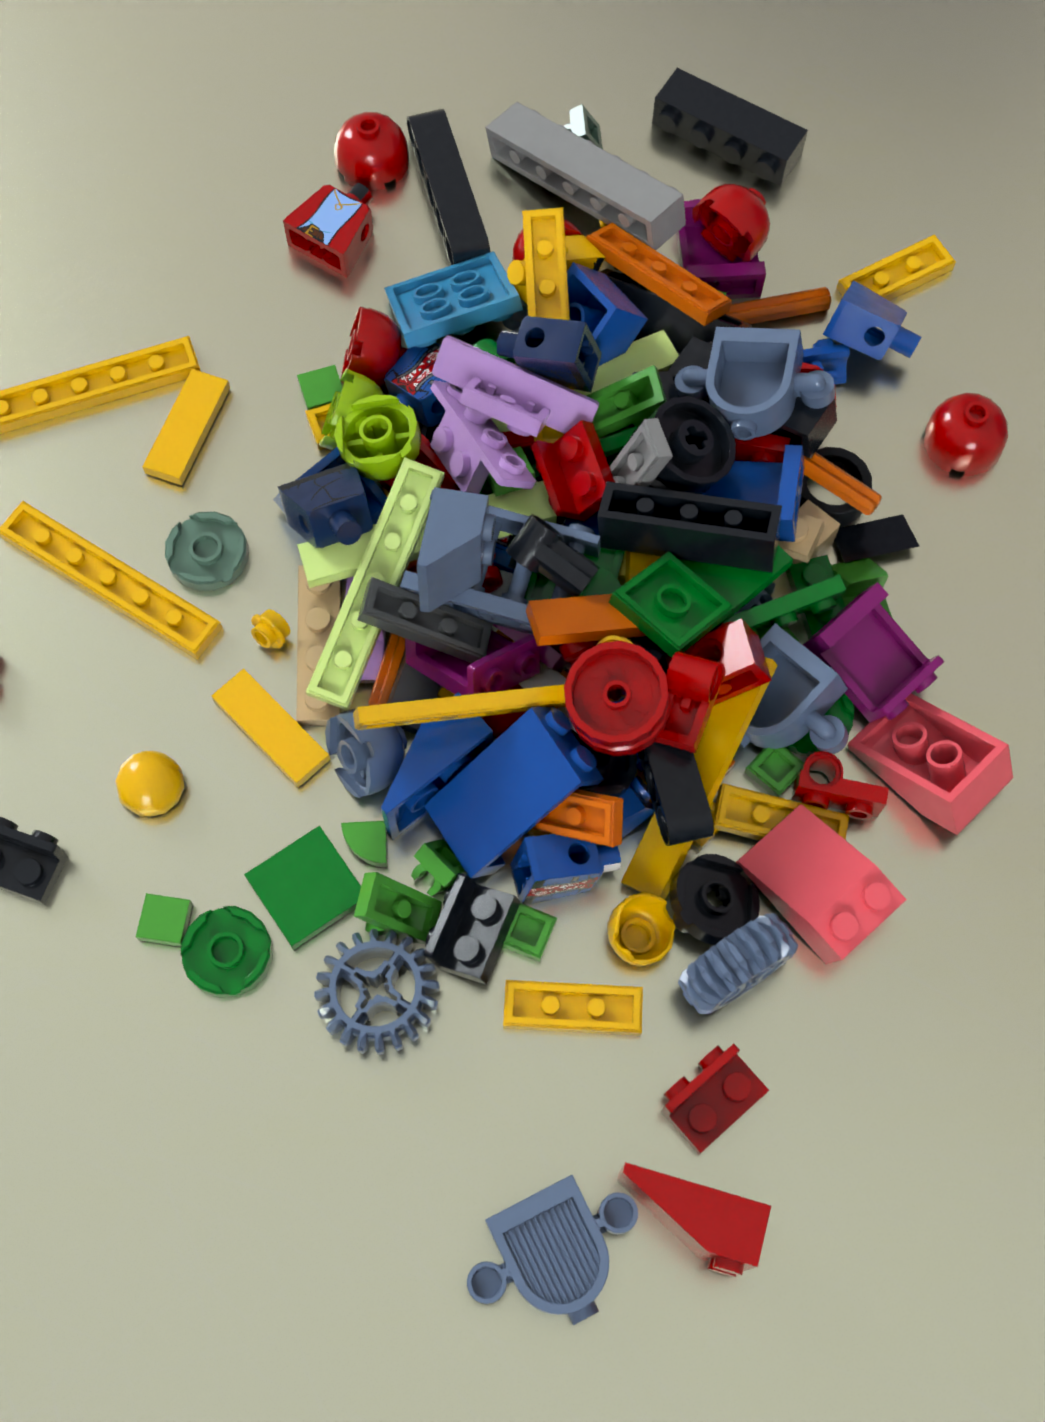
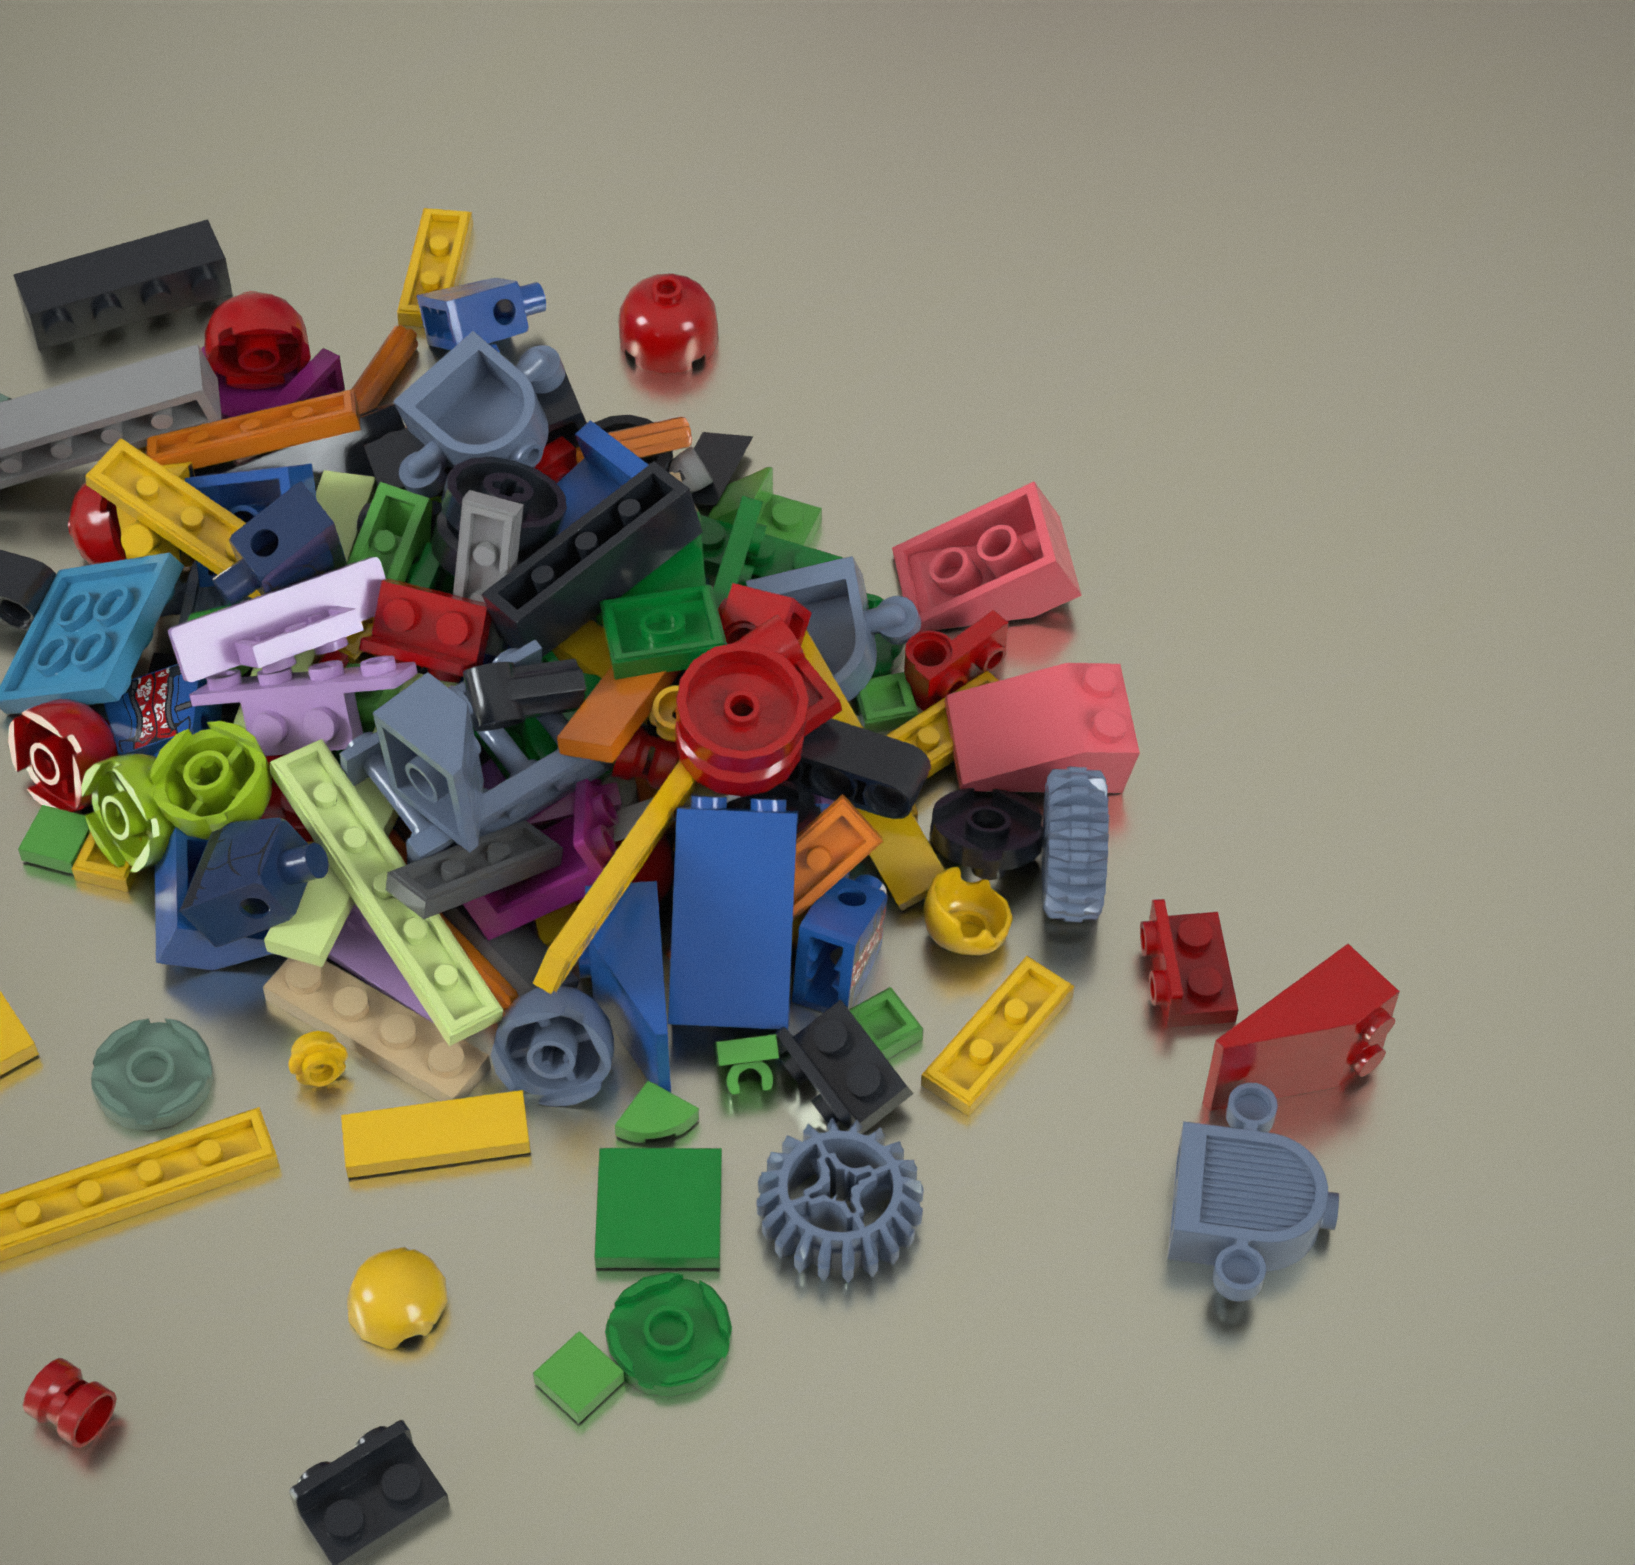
camera: 55 degrees left, 15 degrees down
bright green slope [353,872,442,945] -> none
magenta panel [803,582,944,723] -> none
none -> light grey hinge [669,446,713,493]

